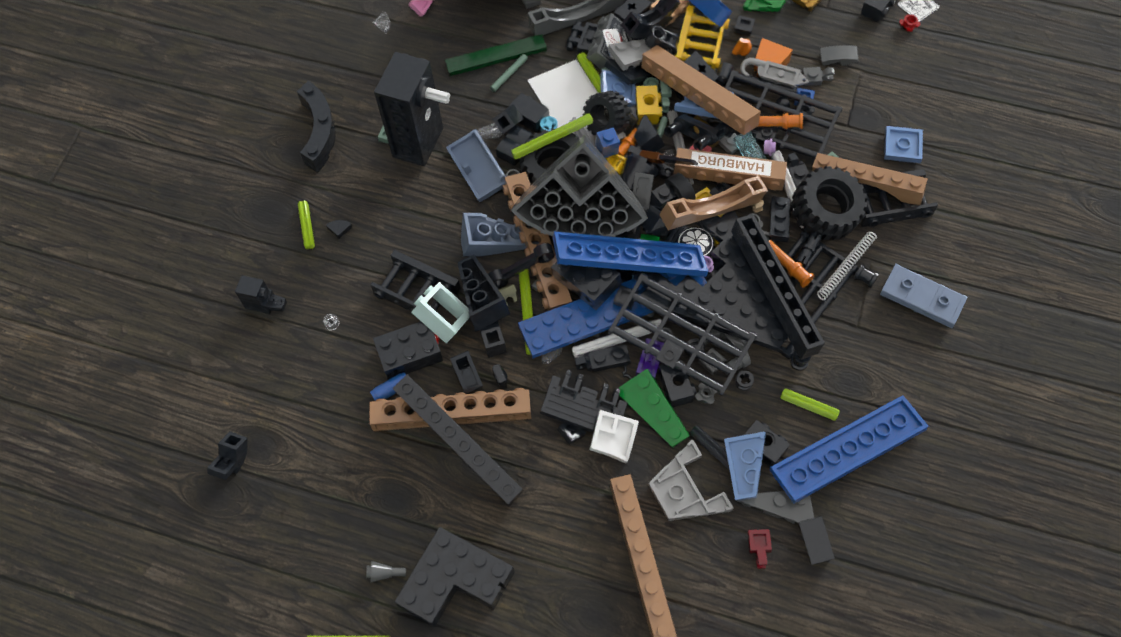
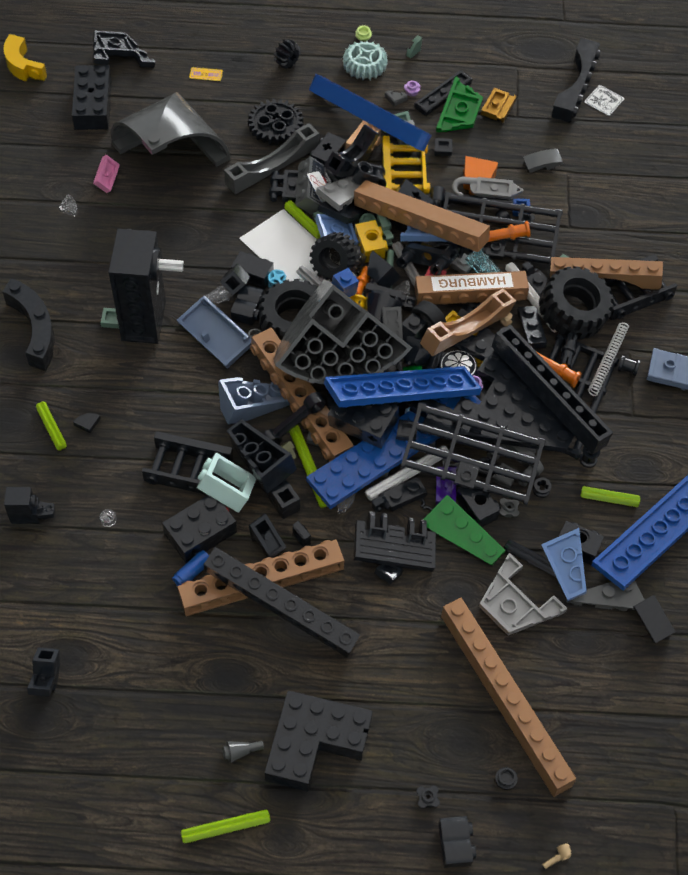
camera: 20 degrees left, 5 degrees down
dark green tile [445,34,547,76] -> none
sand green bar [490,54,528,92] -> none
lime axle [511,113,593,159] -> none
white plate [589,410,639,463] -> none
piece [639,150,698,166] -> none
orange plate [732,38,752,56] -> none
dark red plate [747,529,772,569] -> none
lavender plate [764,138,776,156] -> none
dark grey plate [802,67,835,86] -> none
medium blue plate [884,126,923,163] -> none
red plate [899,14,920,32] -> none

